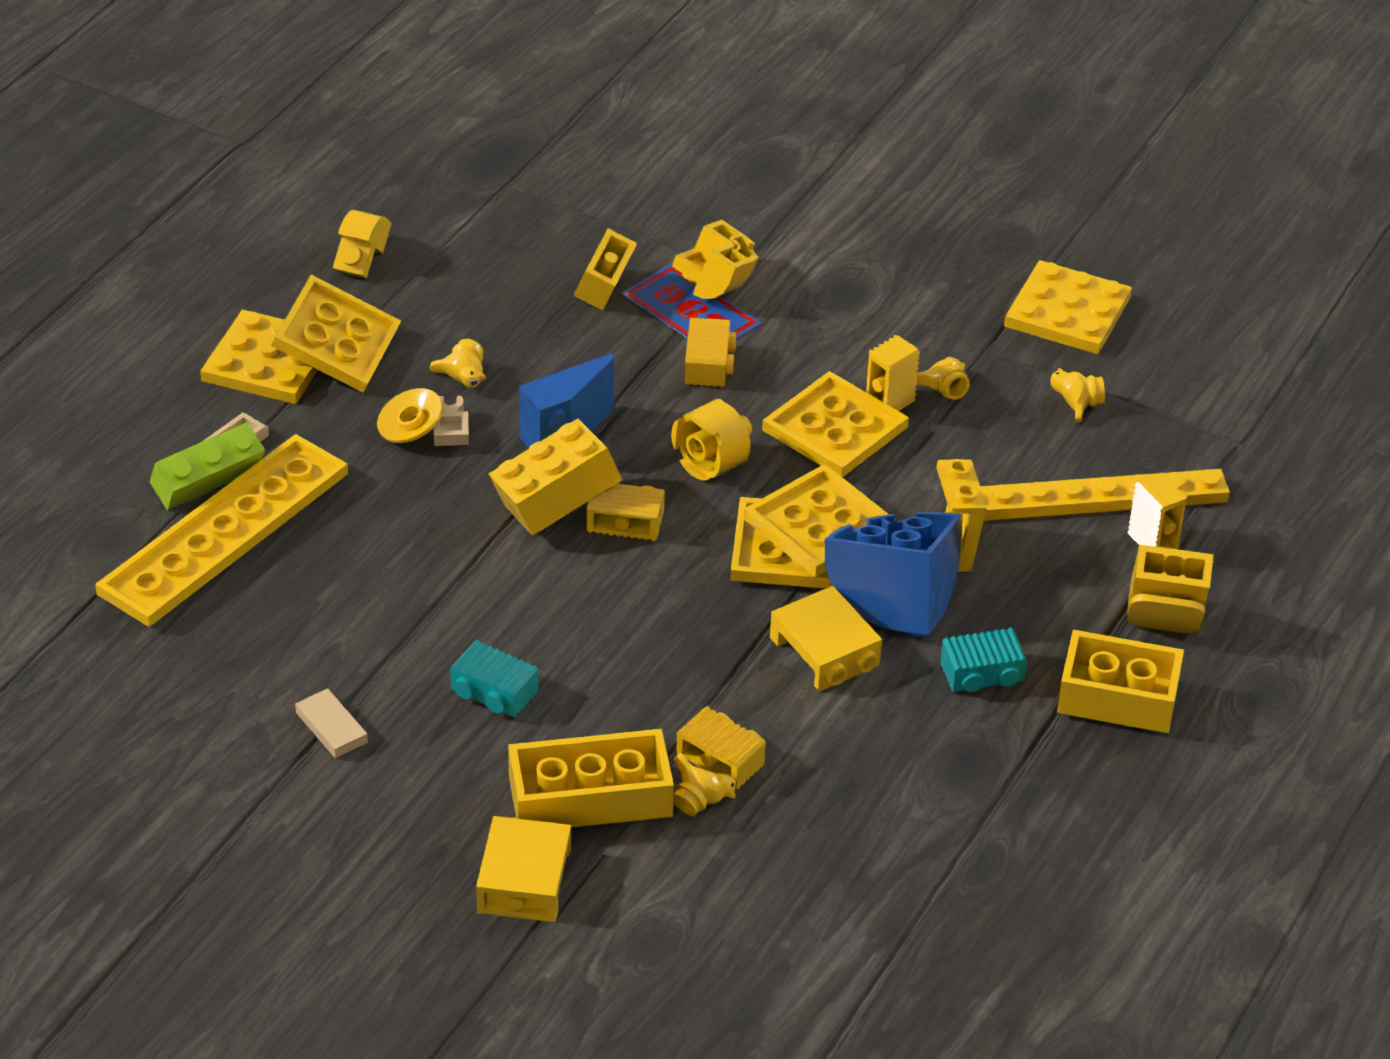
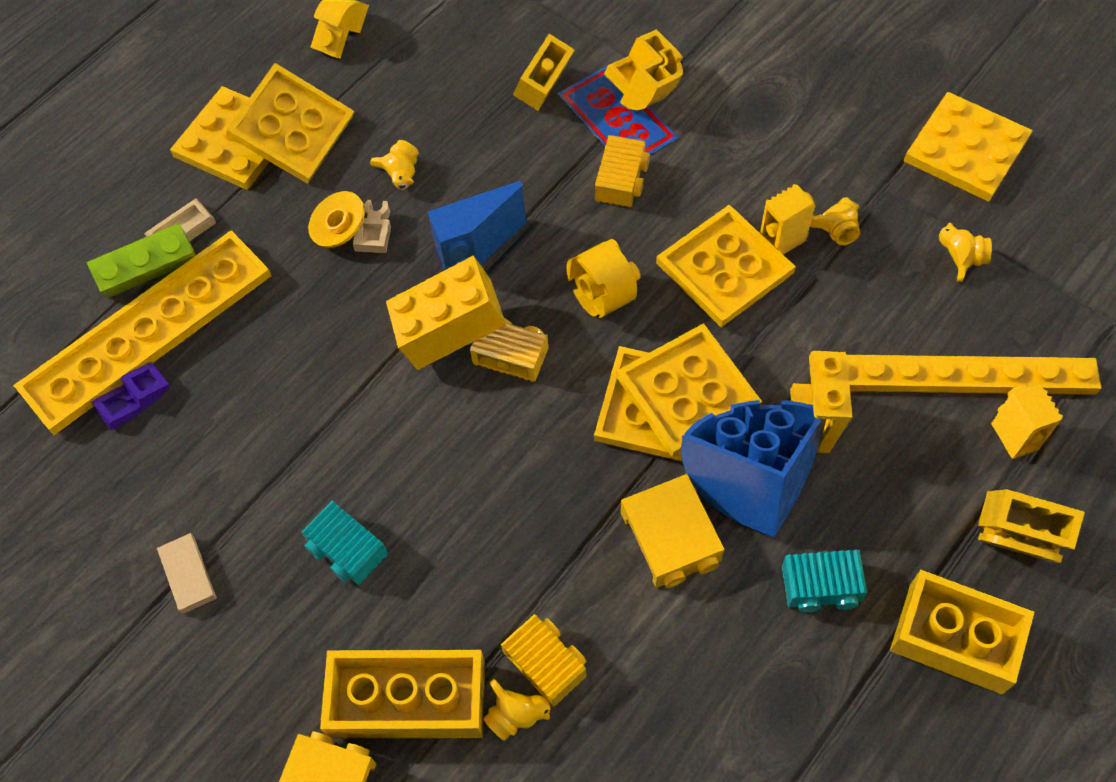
camera: 15 degrees right, 20 degrees up
none -> dark purple slope [92,362,170,431]

